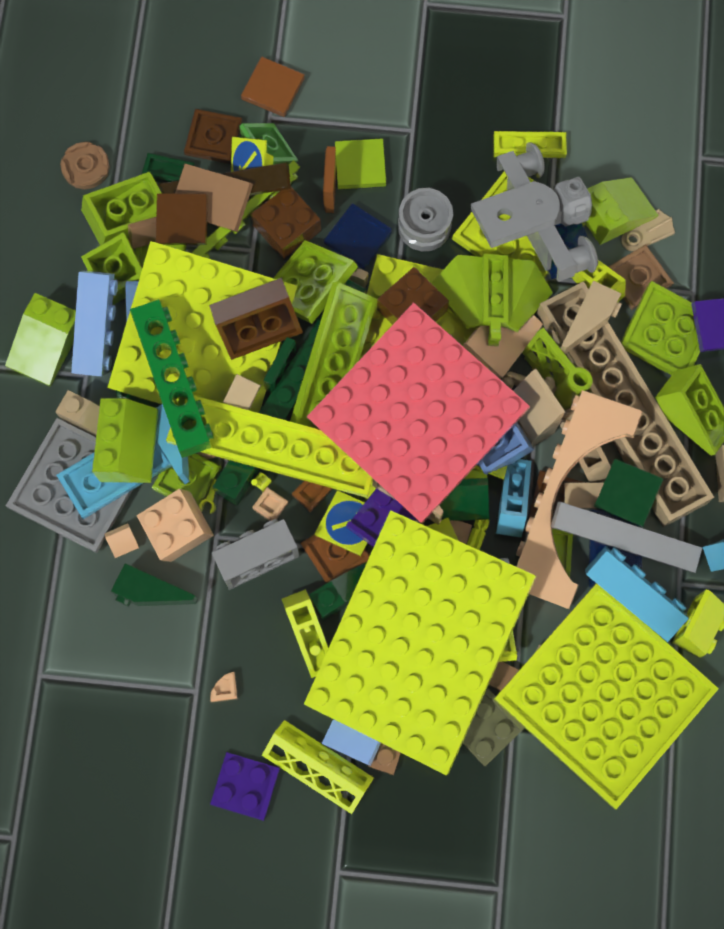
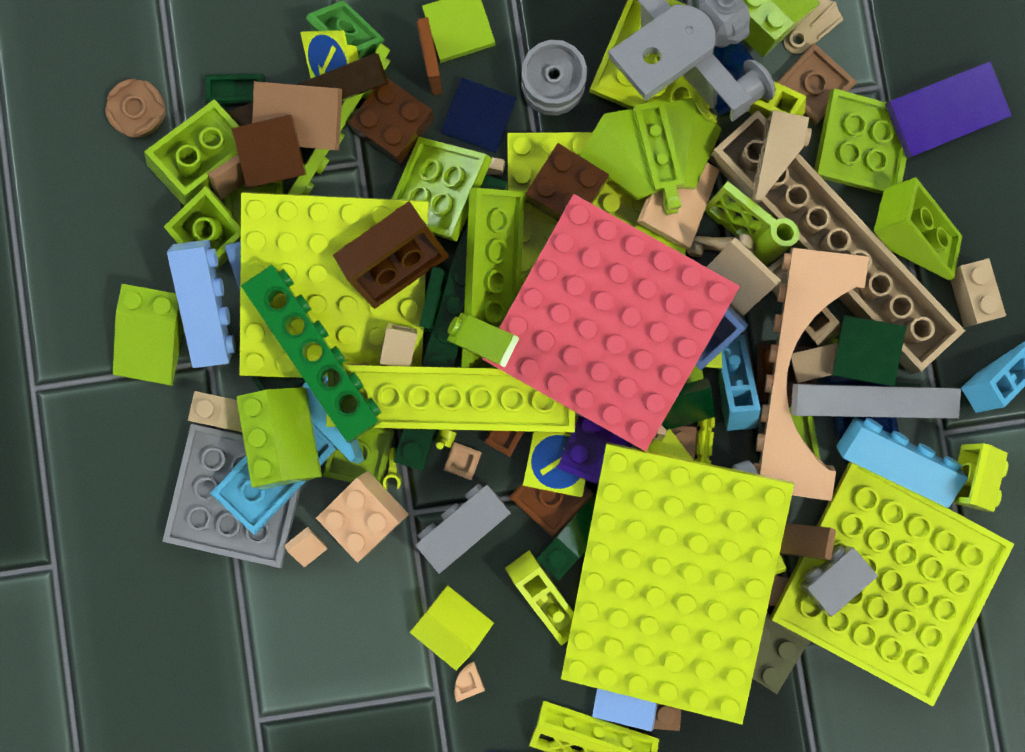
camera: 15 degrees left, 10 degrees up
dark green slope [111,563,198,607] -> none
reddish brown tile [184,109,242,164] -> none
none -> neon yellow slope [409,585,494,671]
none -> lime slope [447,313,519,367]
none -> neon yellow leg [695,98,717,123]
none -> medium nougat tile [780,523,836,560]
none -> light grey brick [800,545,878,617]

